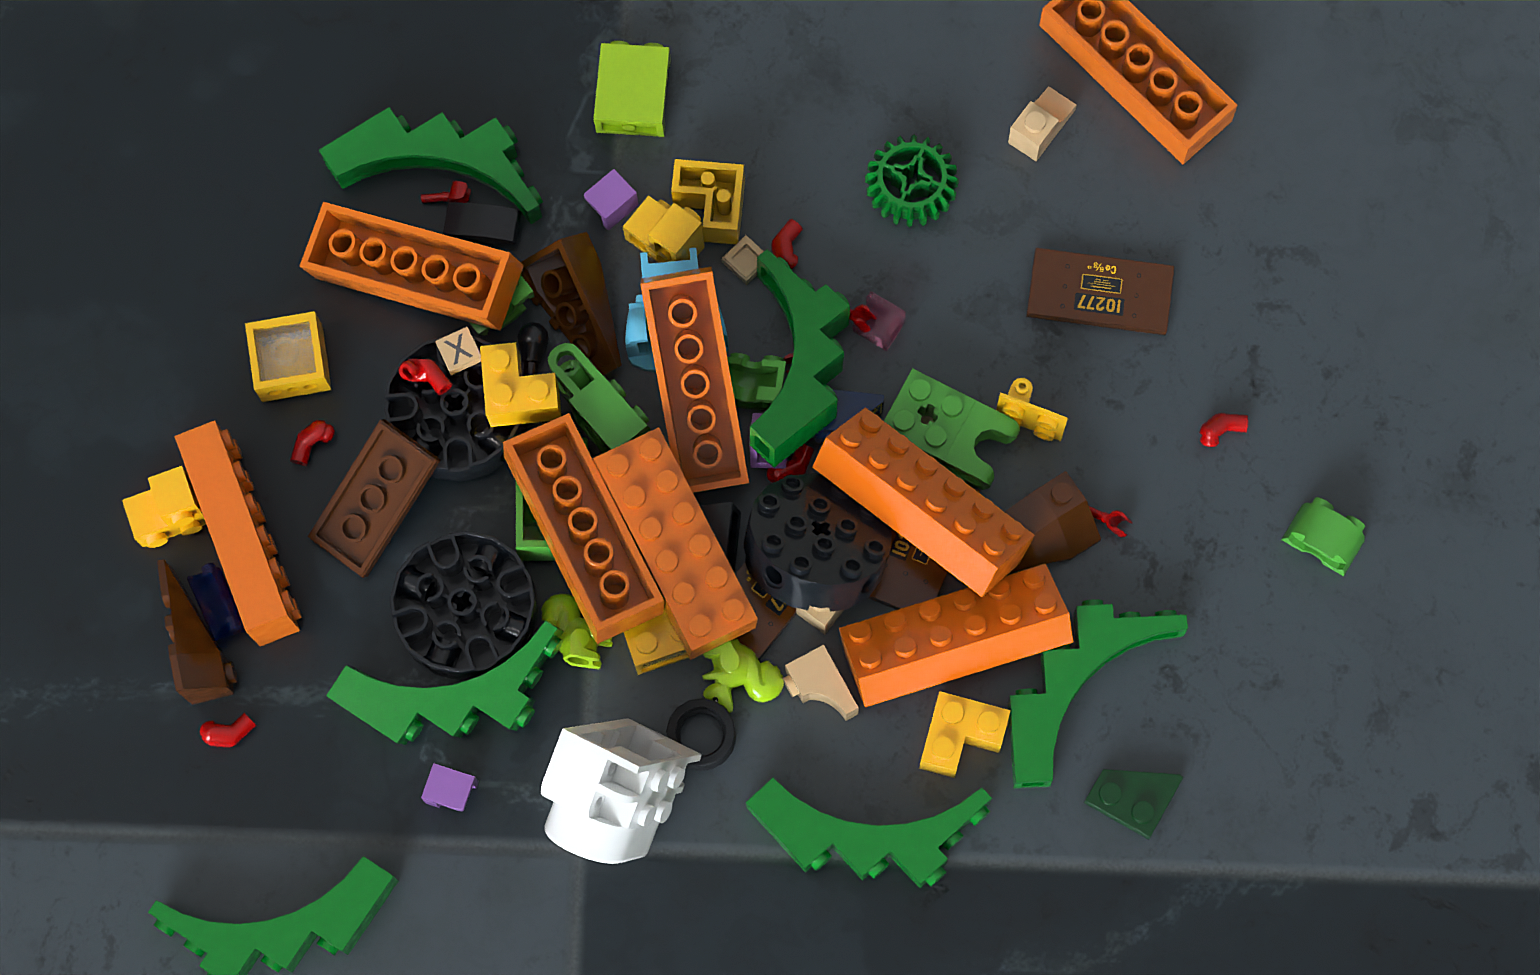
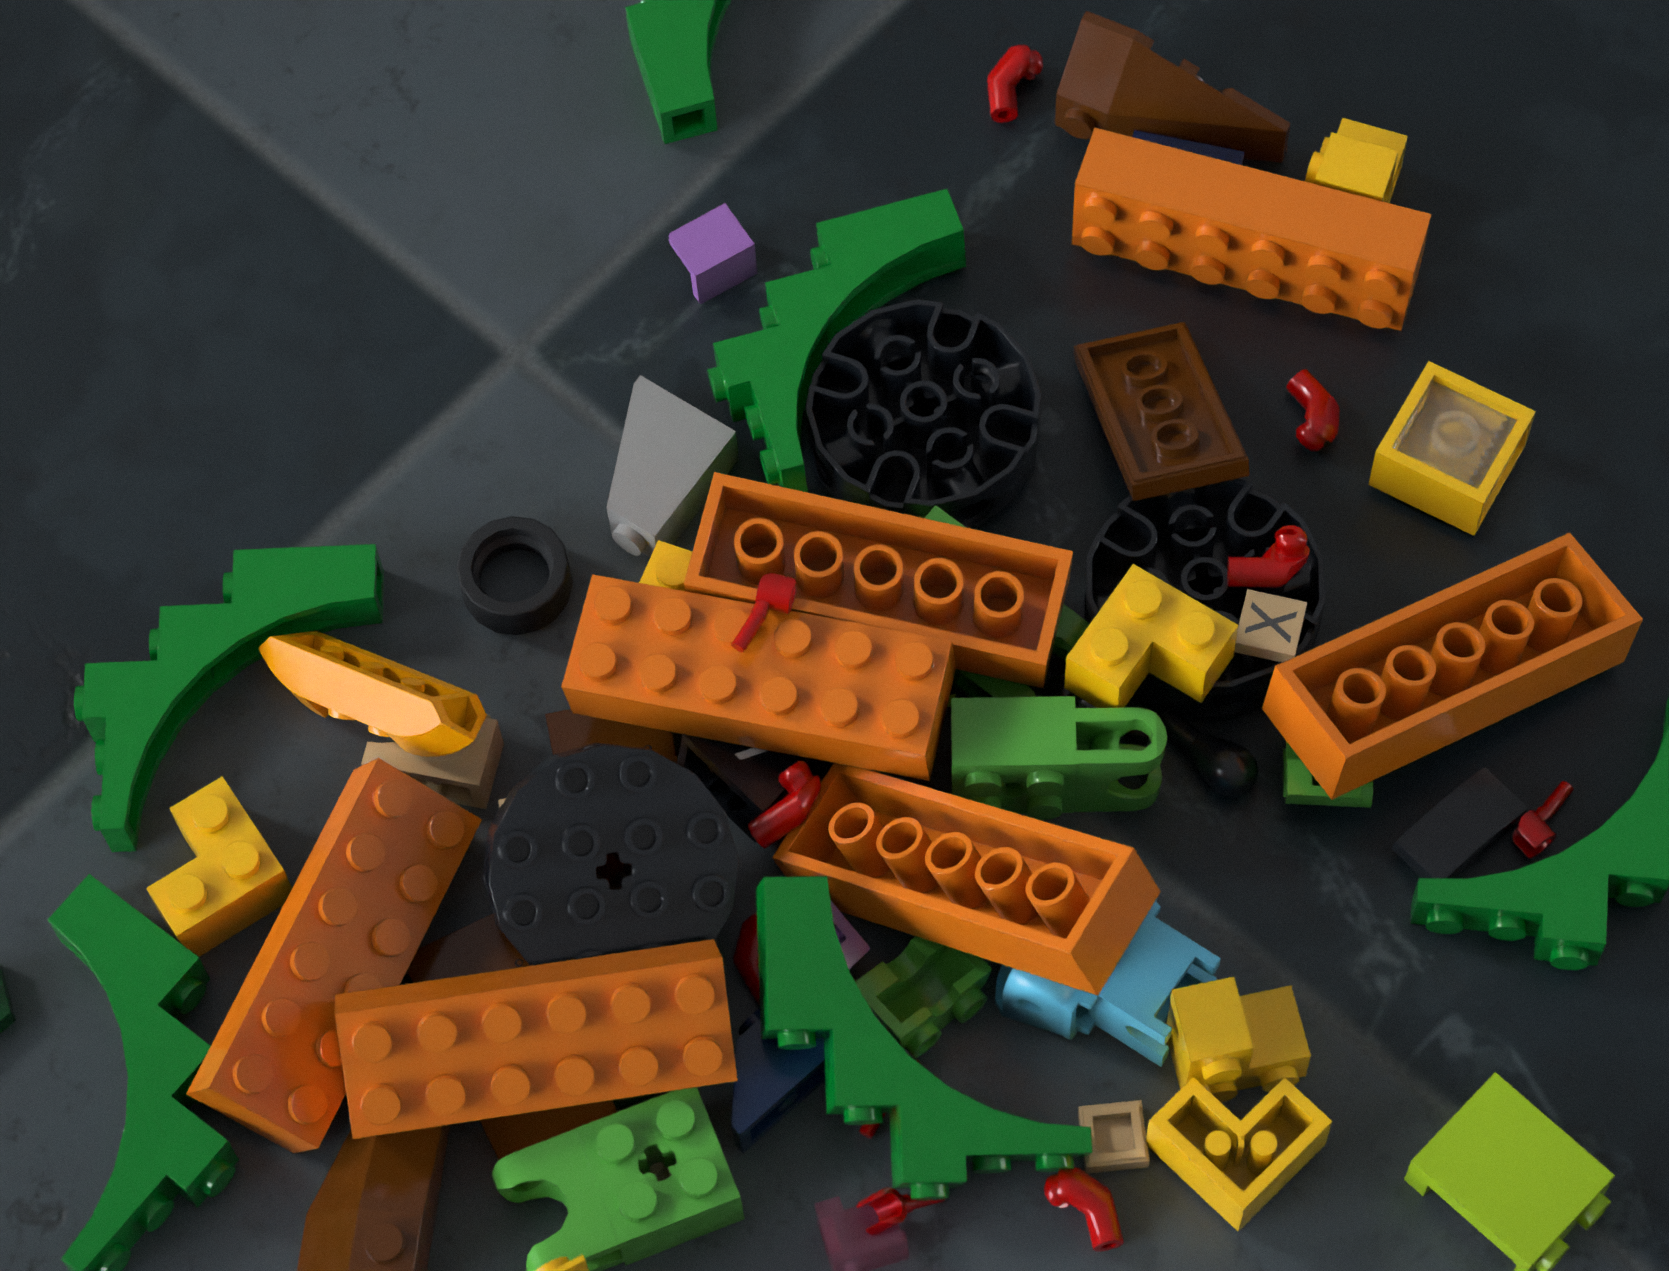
camera: 130 degrees right, 10 degrees down
reddish brown wedge [521,231,622,376] -> none
white brick [541,718,702,864] -> none
medium lavender panel [584,169,639,230] -> none
lime animal [702,639,784,713] -> none
none -> light orange brick [258,630,487,757]
none -> light grey slope [606,375,739,557]
none -> red hand [731,573,796,653]
none -> red arm [748,760,821,849]

